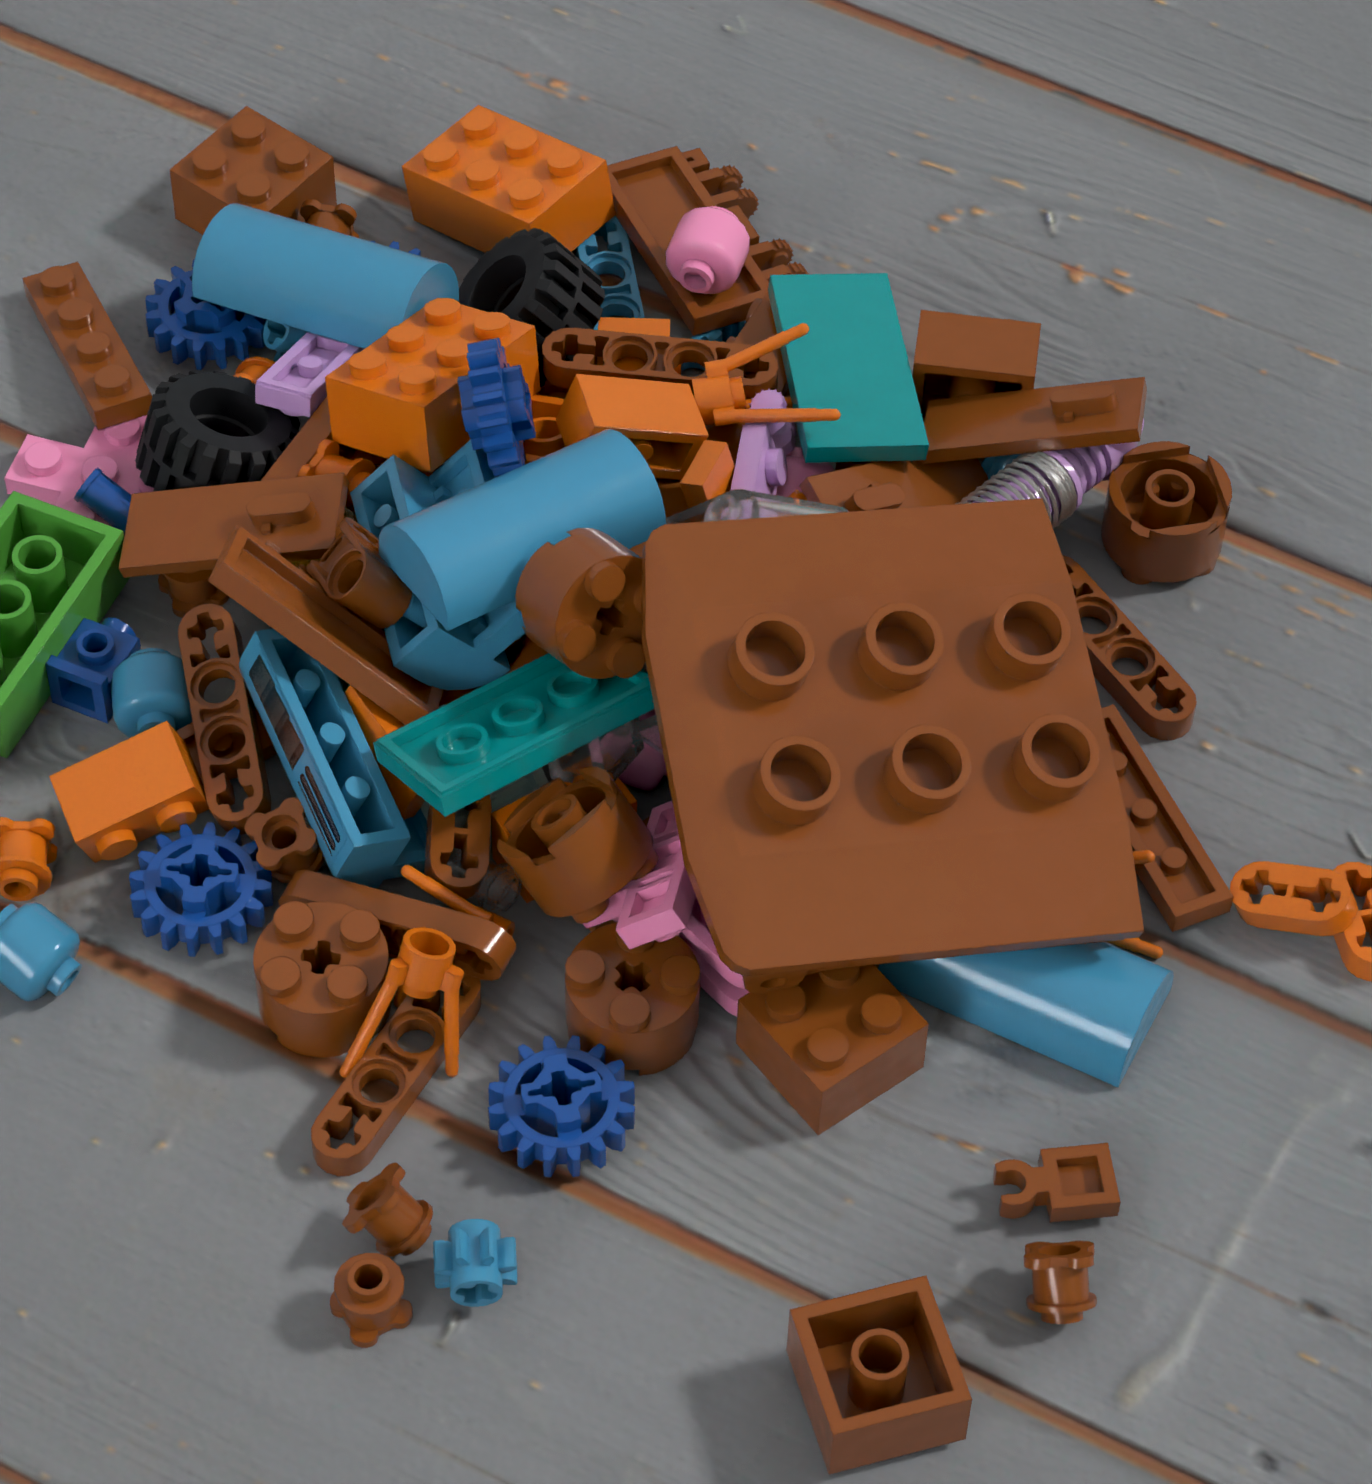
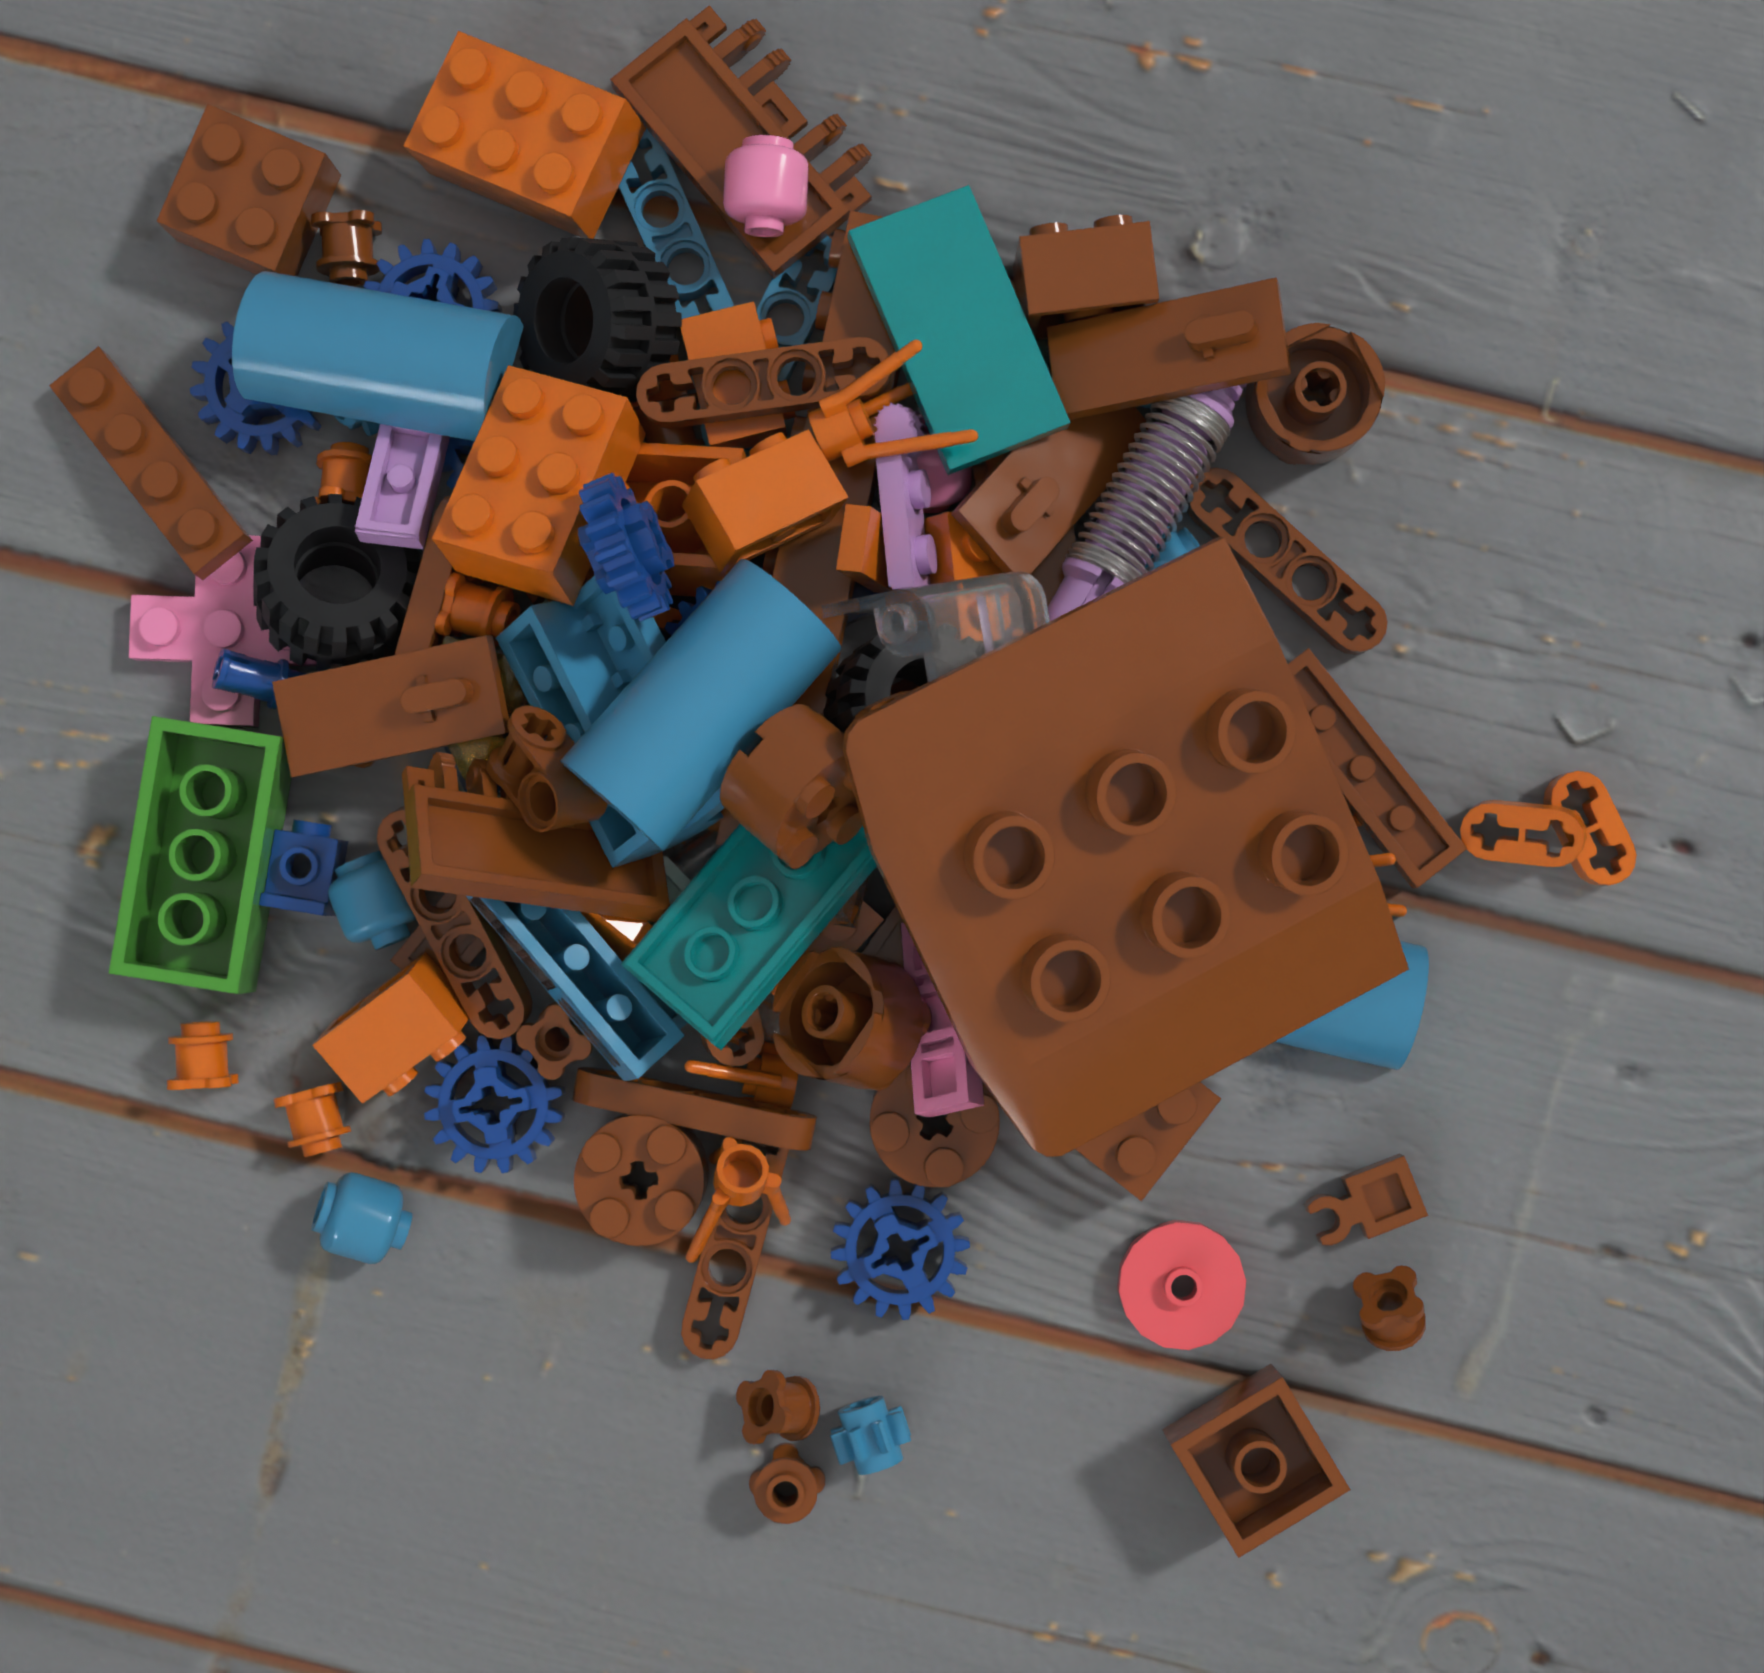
camera: 15 degrees left, 35 degrees up
none -> coral plate [1117,1220,1246,1350]

